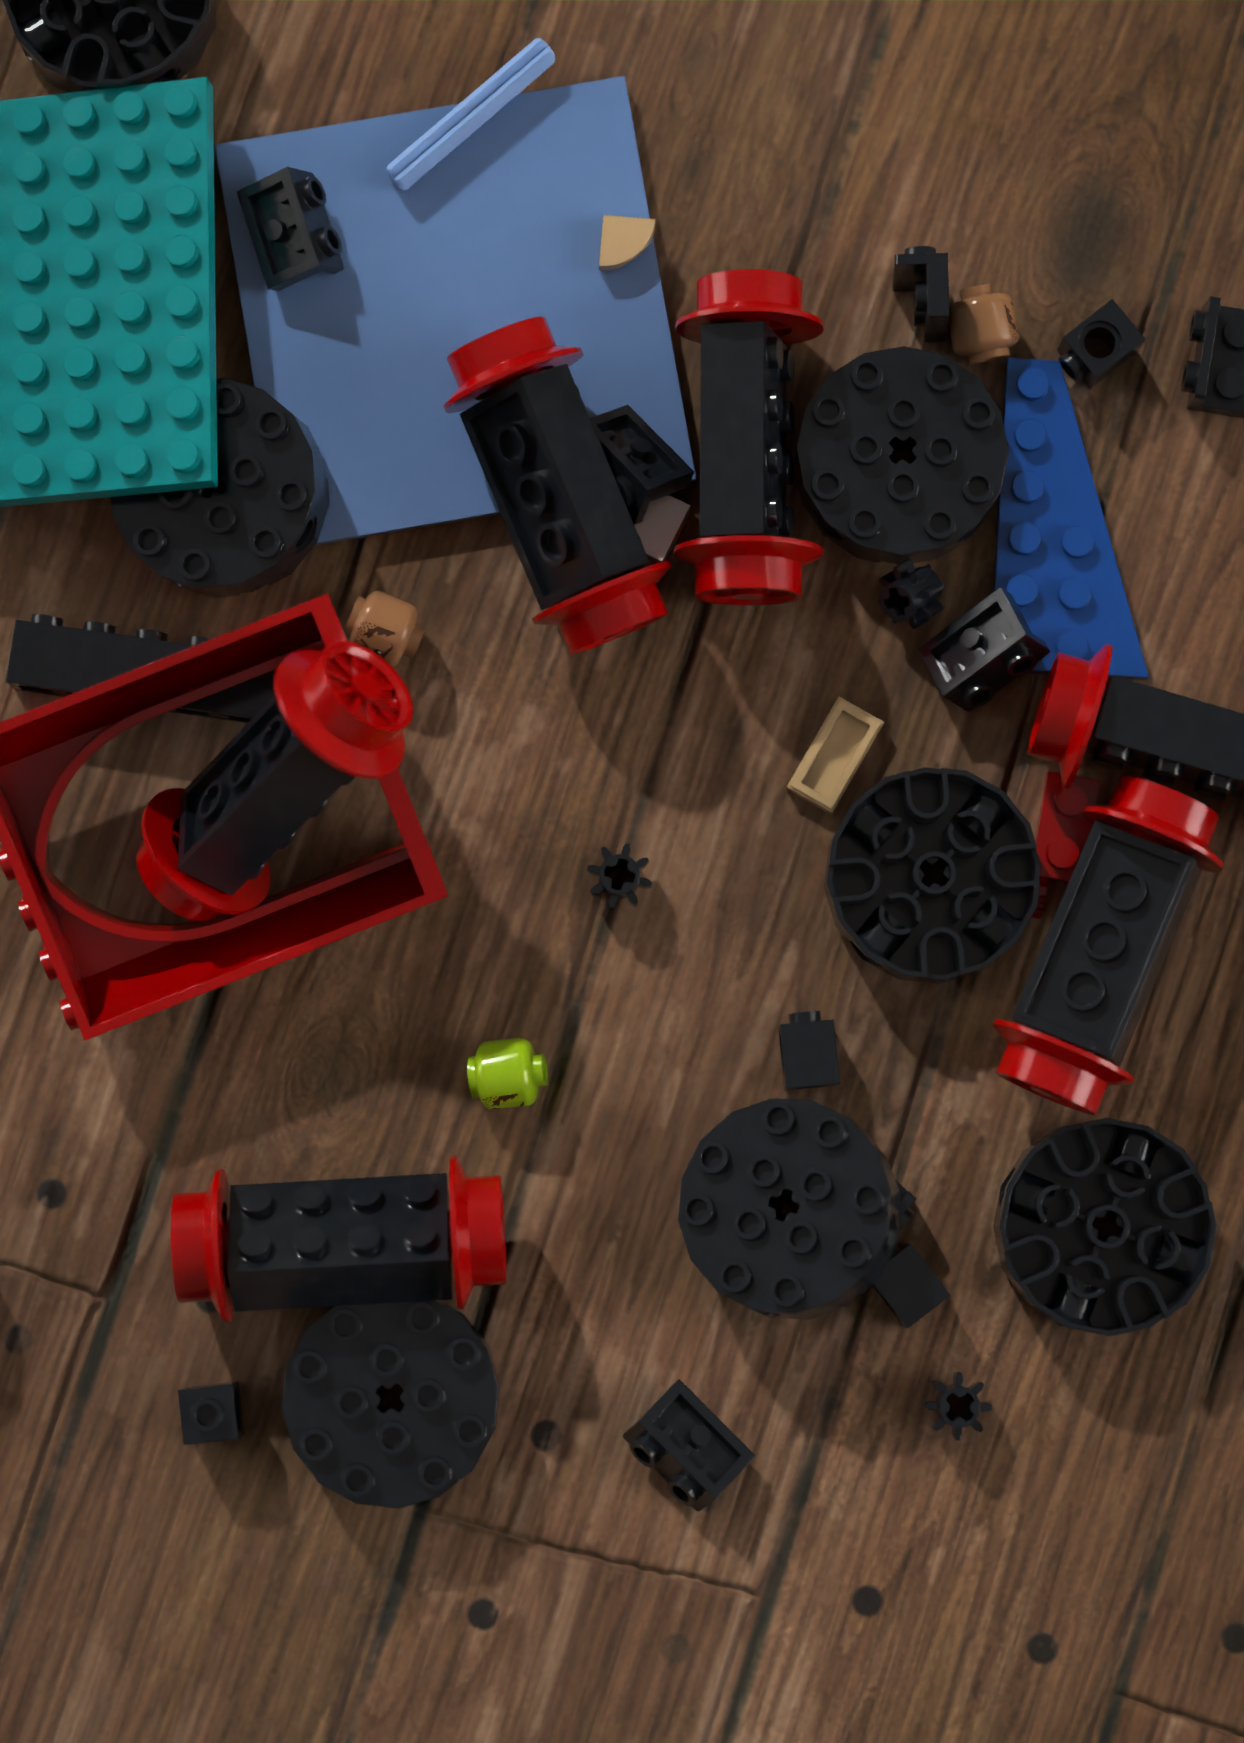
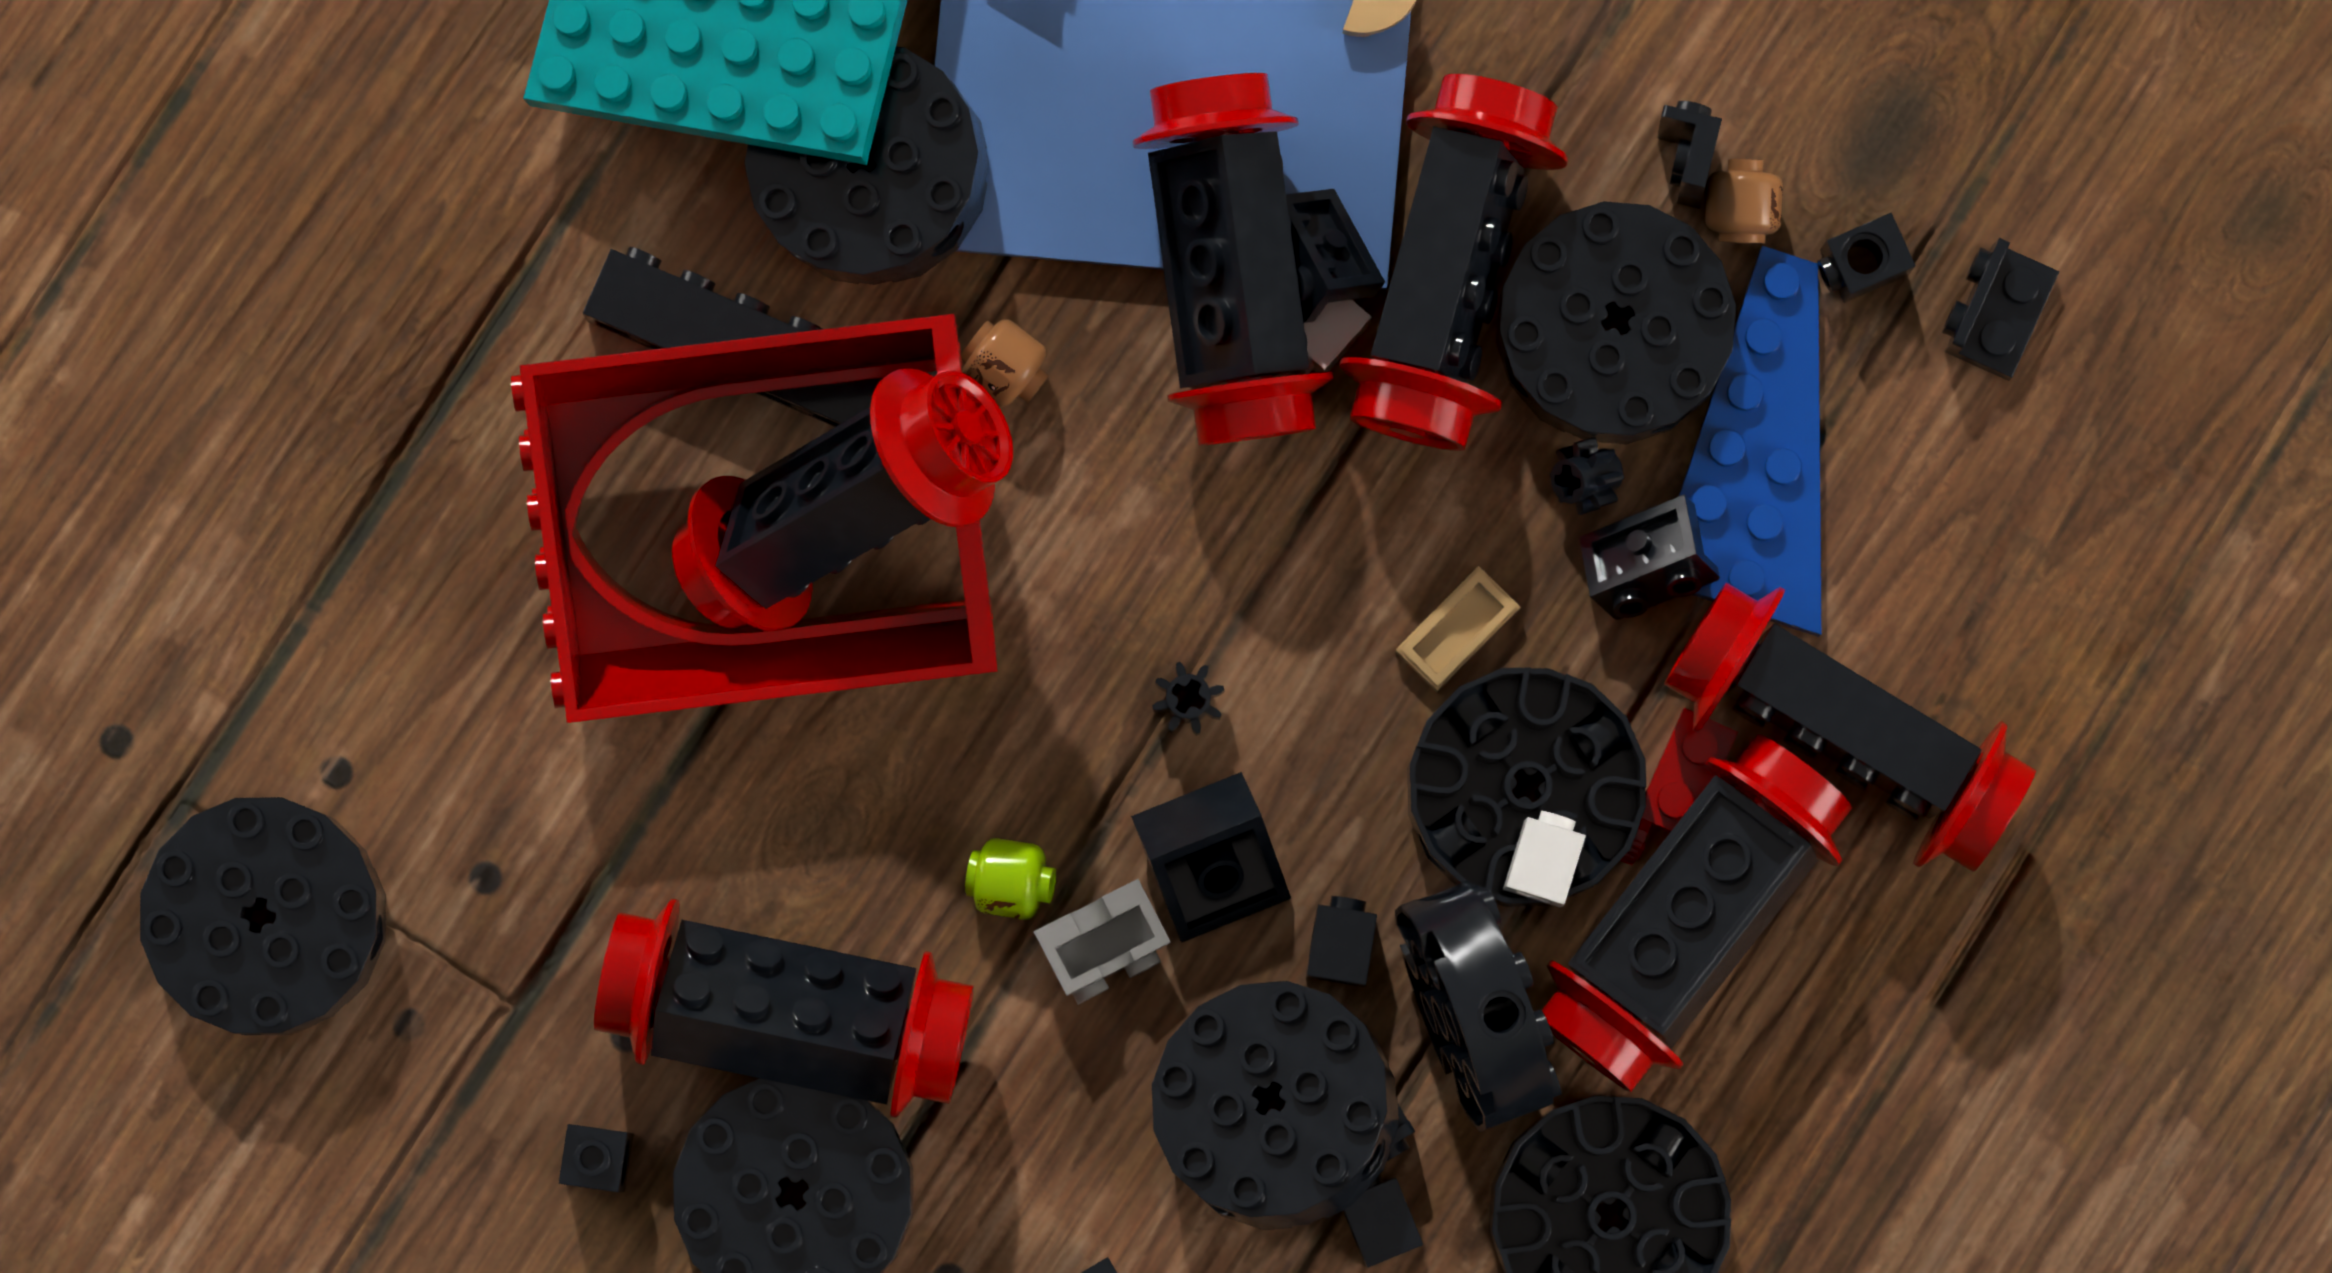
camera: 15 degrees right, 0 degrees up
none -> light grey cylinder [1033,879,1171,1004]
none -> black slope [1131,772,1292,943]
none -> black brick [1395,880,1561,1132]
none -> white brick [1503,811,1586,908]

